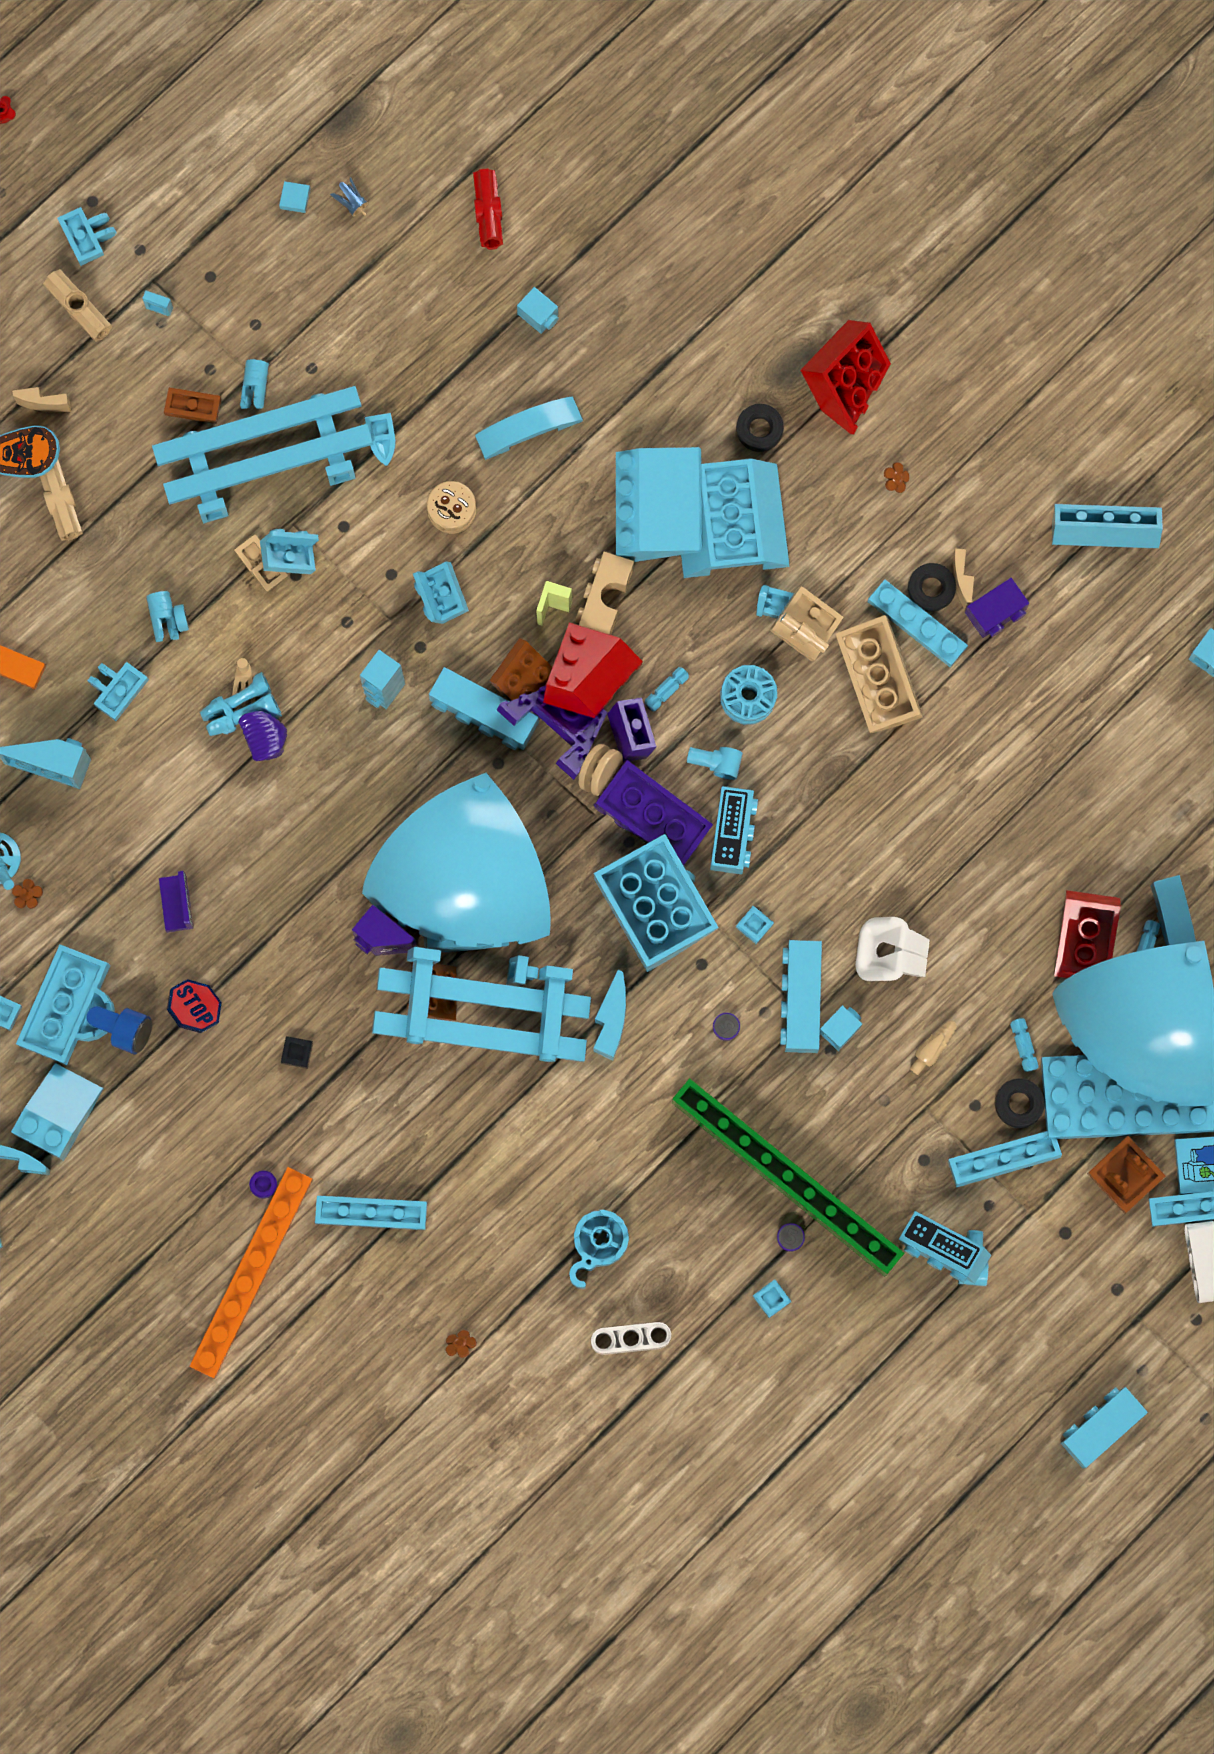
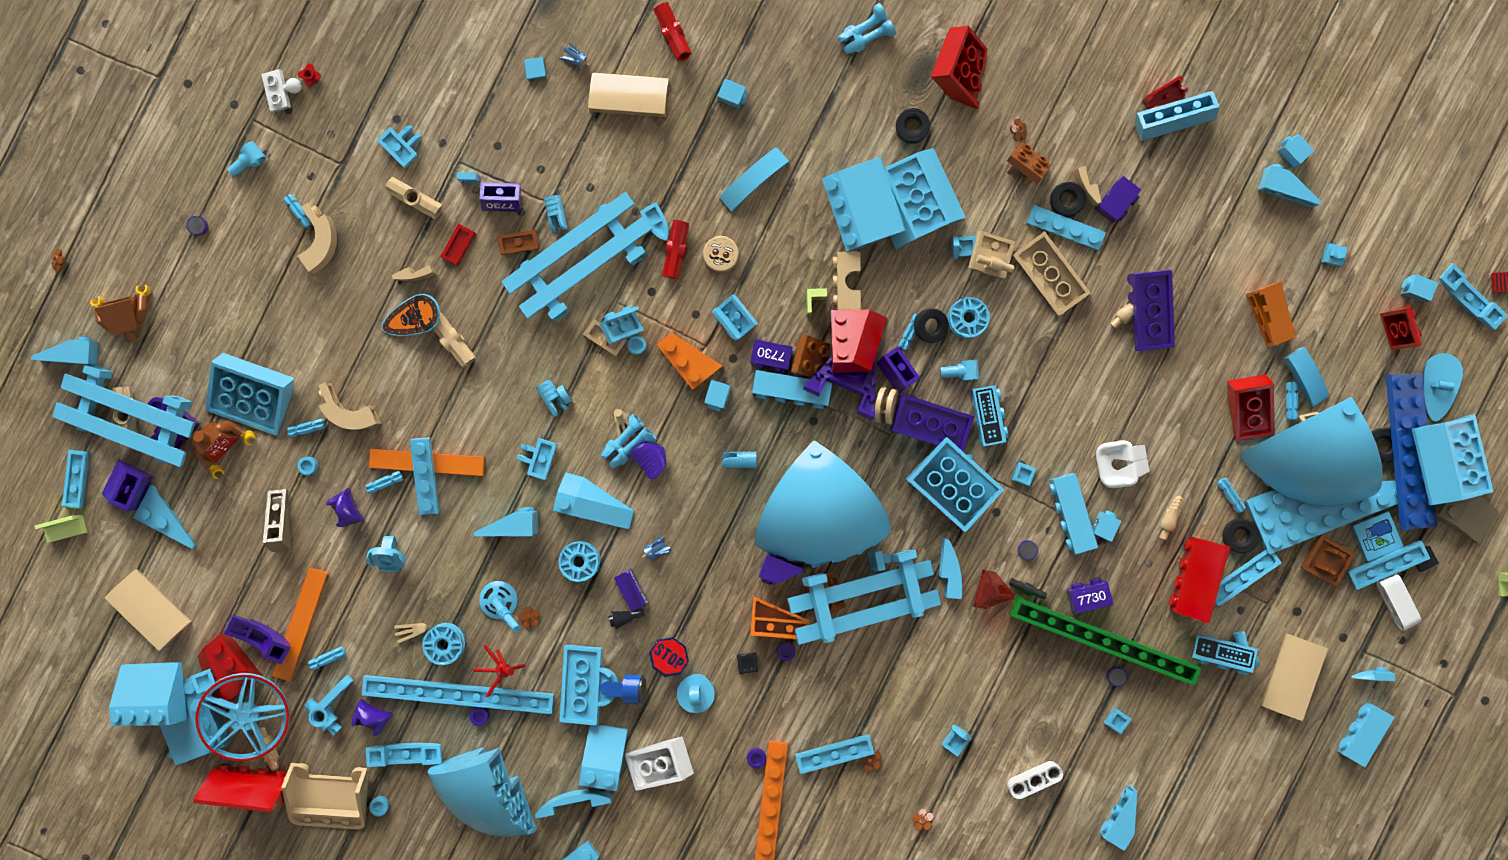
camera: 15 degrees left, 10 degrees up
medium azure piece [569,1210,629,1289] -> none
none -> red tile [440,223,476,266]
none -> brick [480,182,522,212]
none -> medium azure wedge [553,472,634,529]
none -> medium azure wheel [558,541,601,582]
none -> tan slope [588,73,669,117]
none -> black cone [608,609,645,629]
none -> white slope [625,737,694,791]
none -> medium azure tile [627,336,647,355]
none -> flat silver piece [642,535,671,561]
none -> orange wedge [656,333,723,390]
none -> red piece [662,219,690,280]
none -> medium azure tile [677,674,715,713]
none -> medium azure hinge [722,451,756,468]
none -> dark purple brick [750,339,792,373]
none -> orange wedge [750,596,810,640]
none -> dark purple tile [777,641,796,661]
none -> medium azure piece [837,3,897,55]
none -> dark orange plant [859,752,881,771]
none -> black tyre [914,308,949,343]
none -> medium azure tile [942,724,972,757]
none -> clear red slope [973,570,1015,609]
none -> dark orange plate [1007,142,1051,186]
none -> pearl dark grey bar [1009,578,1048,600]
none -> dark purple brick [1066,578,1113,614]
none -> medium azure slope [1100,785,1137,851]
none -> tan piece [1110,303,1134,329]
none -> dark purple hinge [1127,269,1175,351]
none -> red hinge [1142,75,1188,110]
none -> red slope [1169,536,1230,624]
none -> orange wedge [1246,282,1296,347]
none -> tan slope [1261,633,1328,721]
none -> medium azure plate [1351,667,1395,681]

